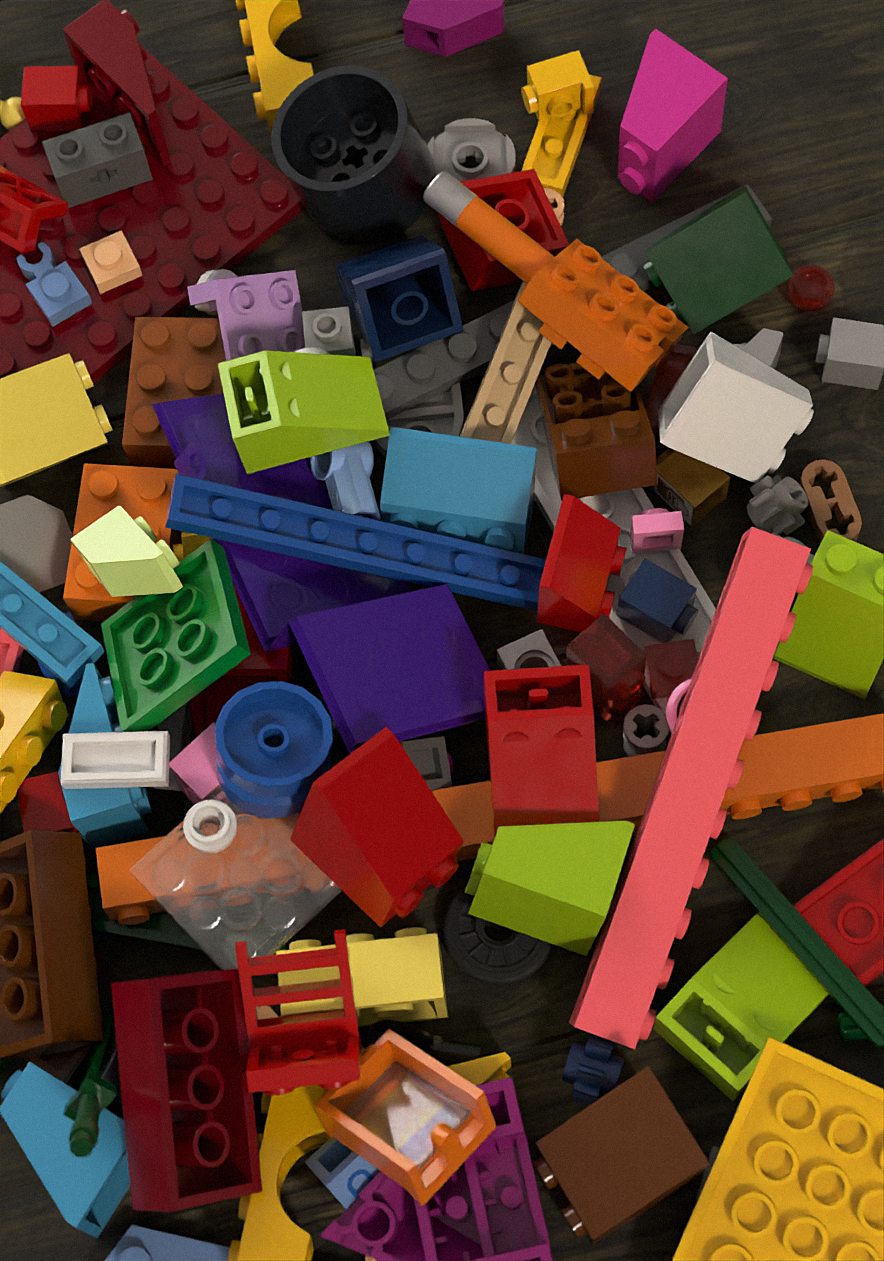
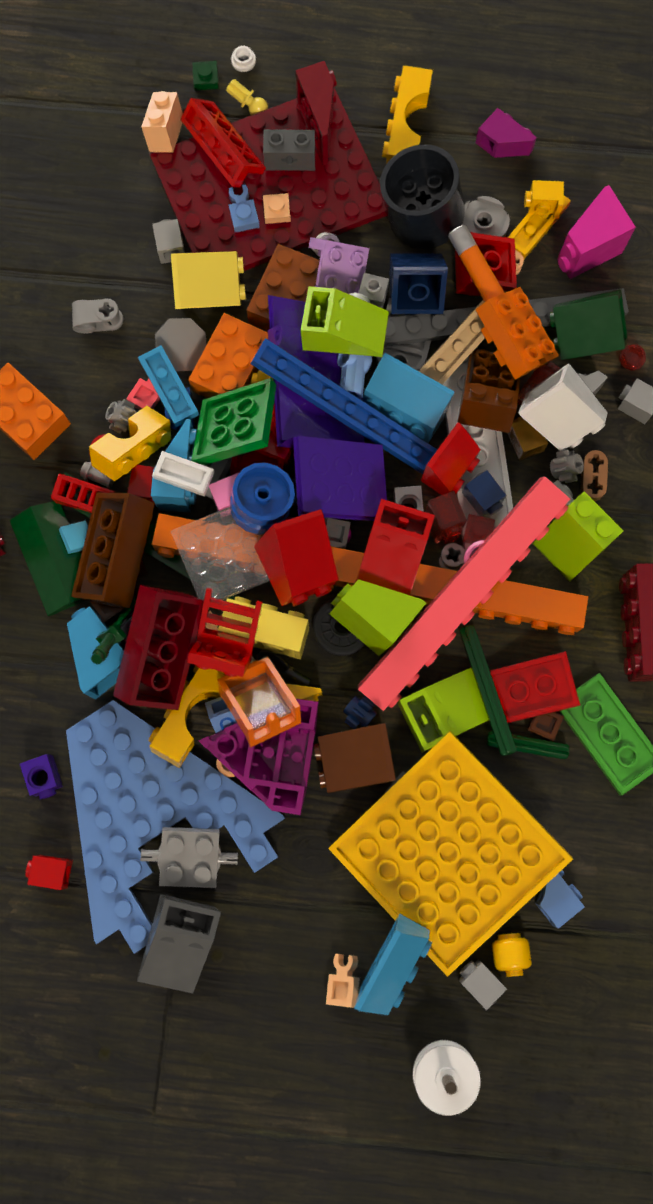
camera: 15 degrees right, 10 degrees up
red brick [21,66,93,131] -> none
yellowish green slope [70,505,183,597] -> none
white plate [183,800,237,853] -> none
bright pink plate [630,508,684,553] -> none

